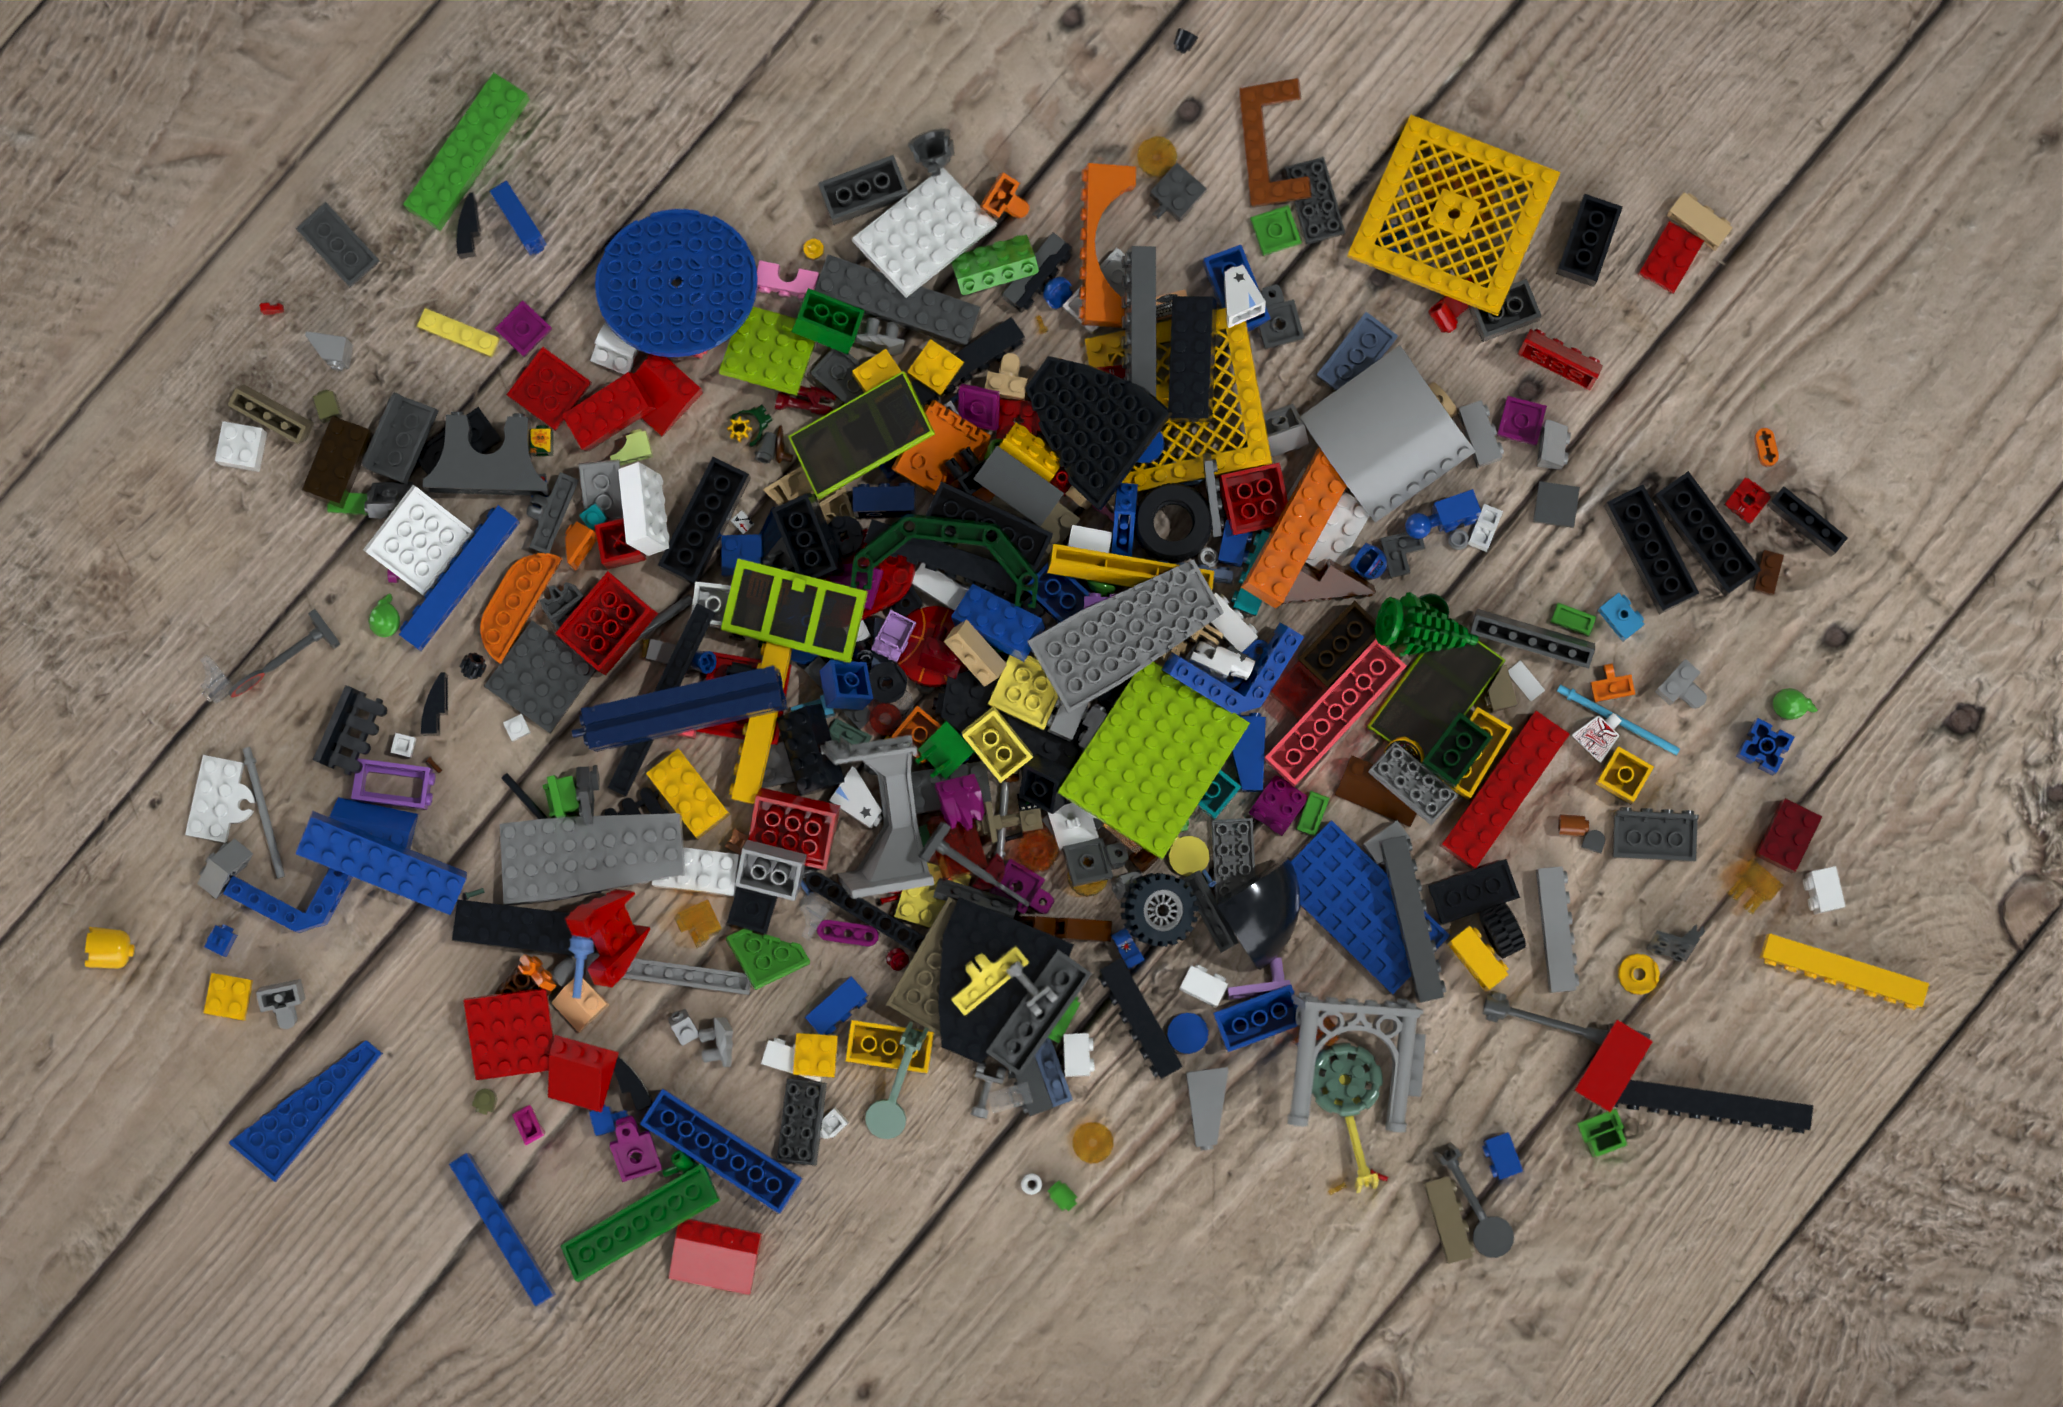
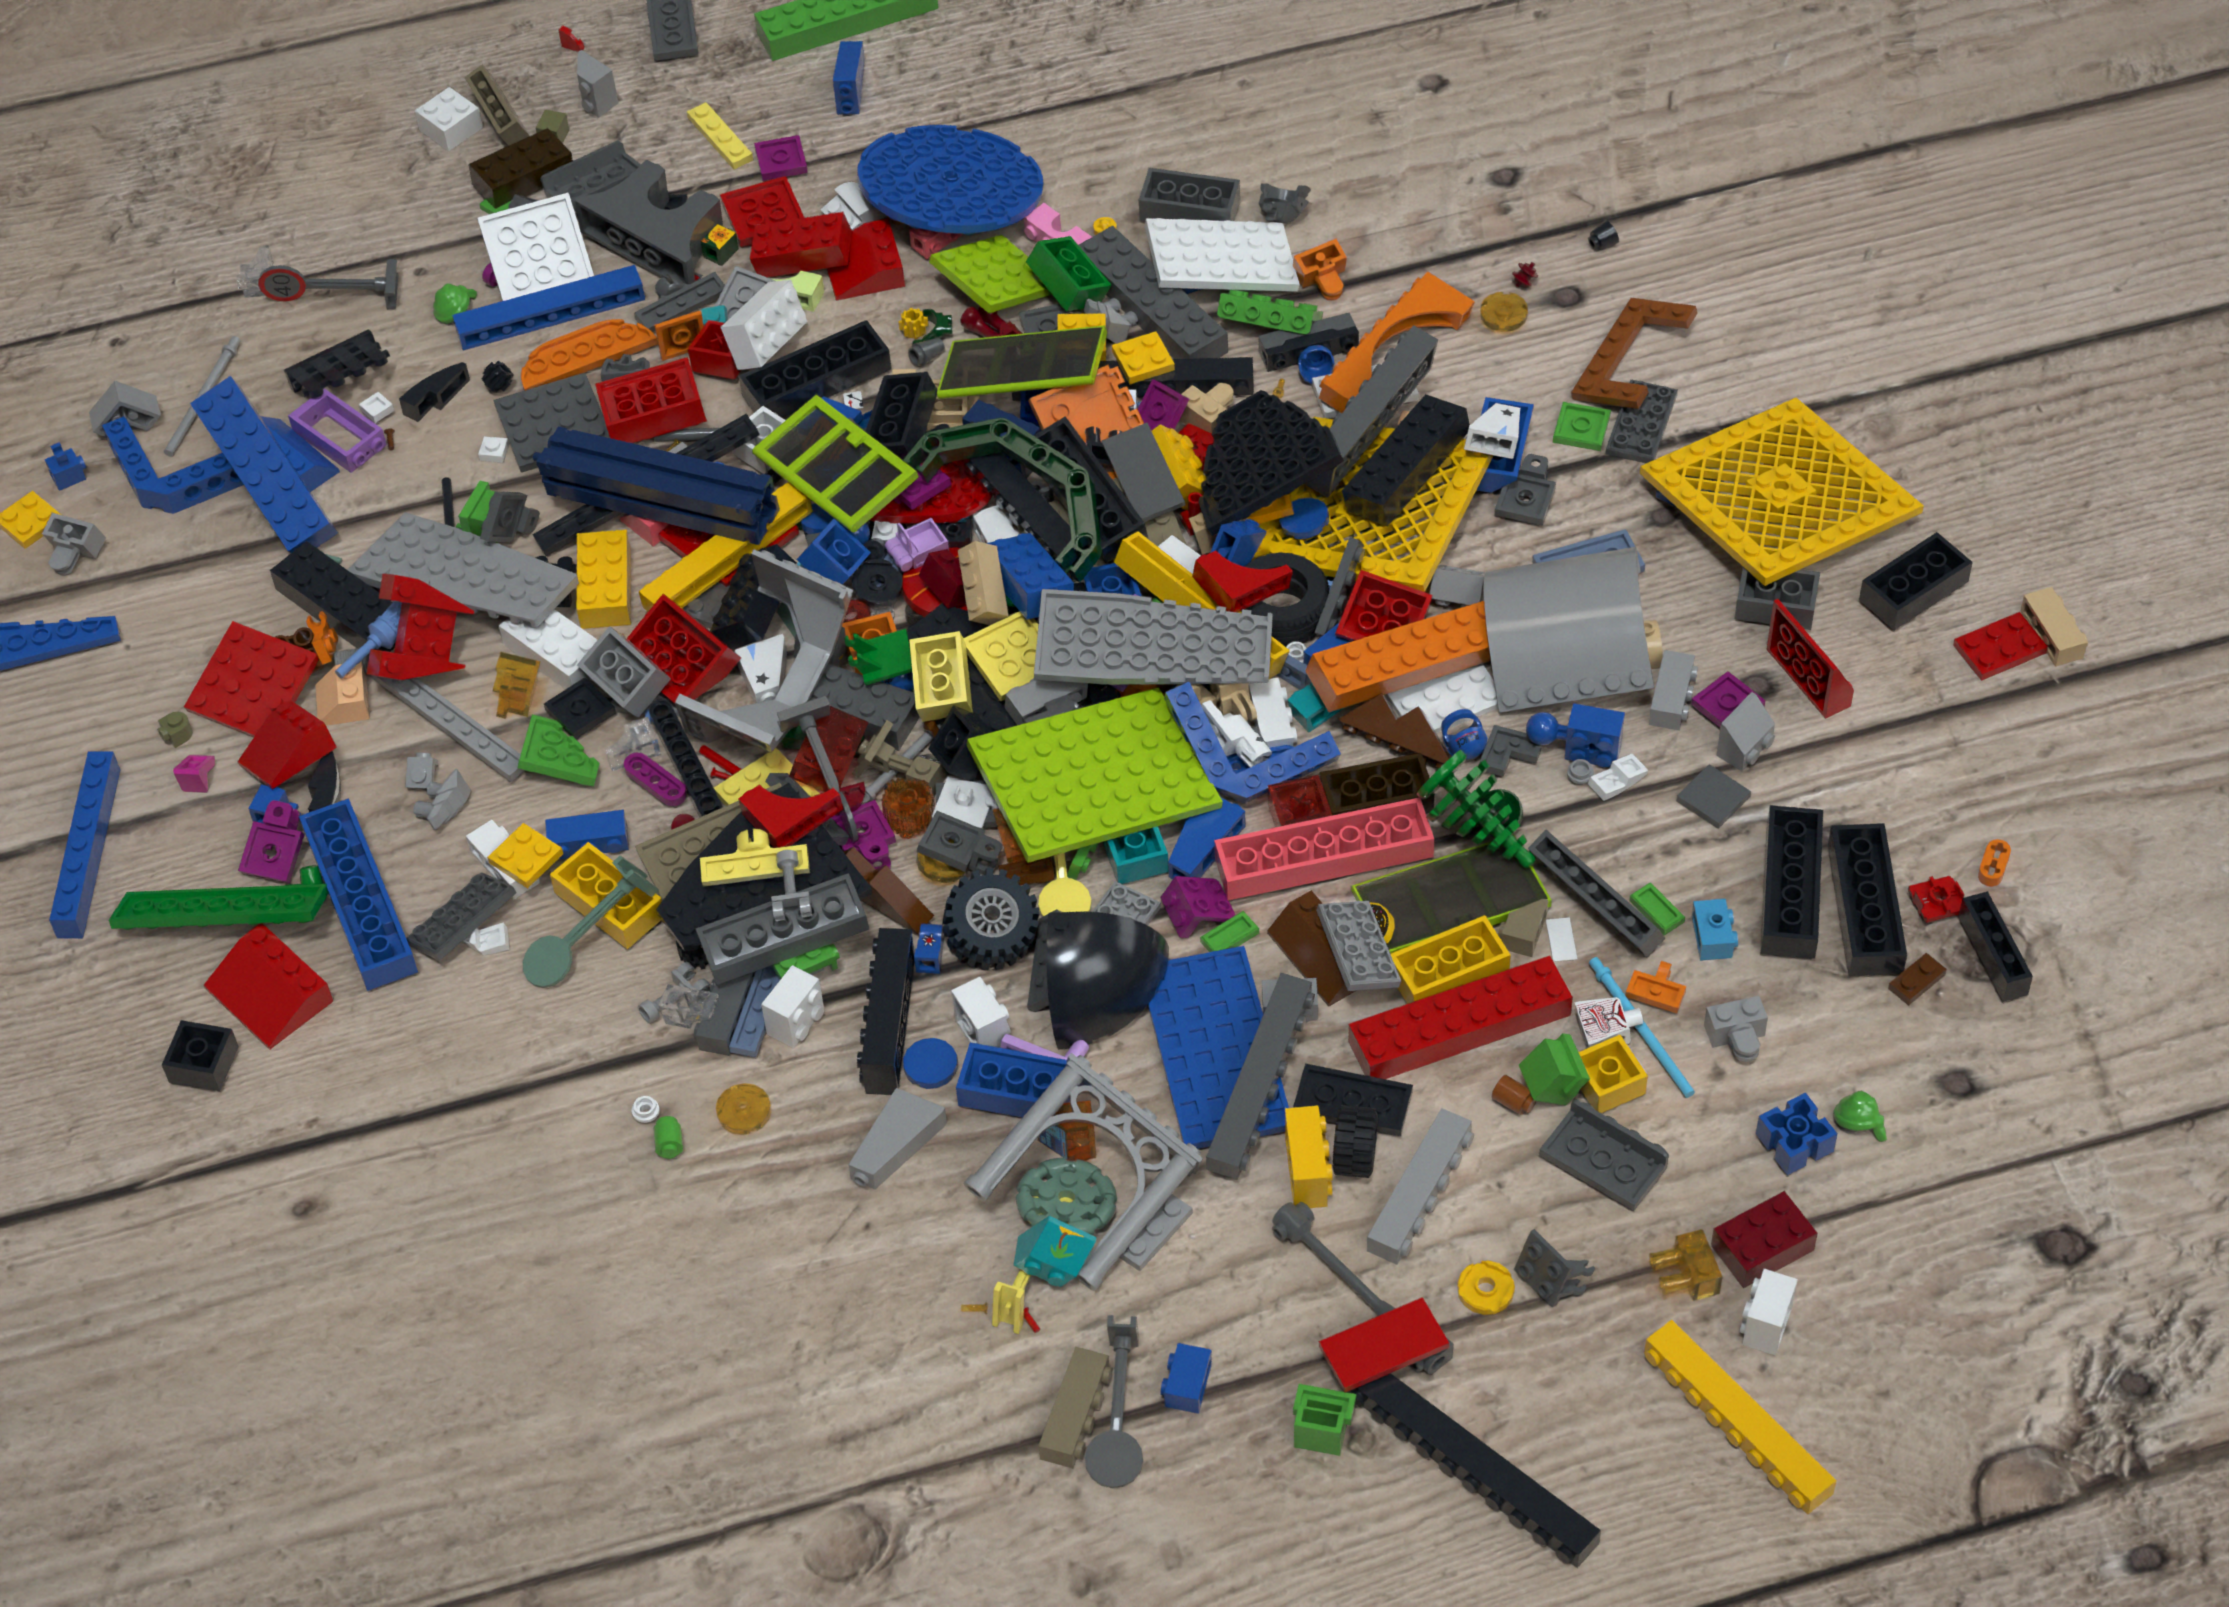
camera: 30 degrees right, 30 degrees down
white plate [185,755,256,843] -> none
black slope [456,192,481,259] -> none
reddish brown bar [776,425,793,463] -> none
magenta plate [935,774,984,831] -> none
dark grey plate [1150,163,1207,222] -> none
dark green brick [1421,712,1493,788] -> none
red door [1428,277,1474,333] -> none
dark grey tile [1581,830,1605,854] -> none
none -> black brick [162,1020,239,1091]
none -> red arch [738,784,843,848]
none -> teal slope [1013,1216,1096,1287]
none -> red arch [1192,550,1293,613]
none -> dark red wheel [1512,262,1538,288]
none -> bright green plate [1519,1033,1590,1105]

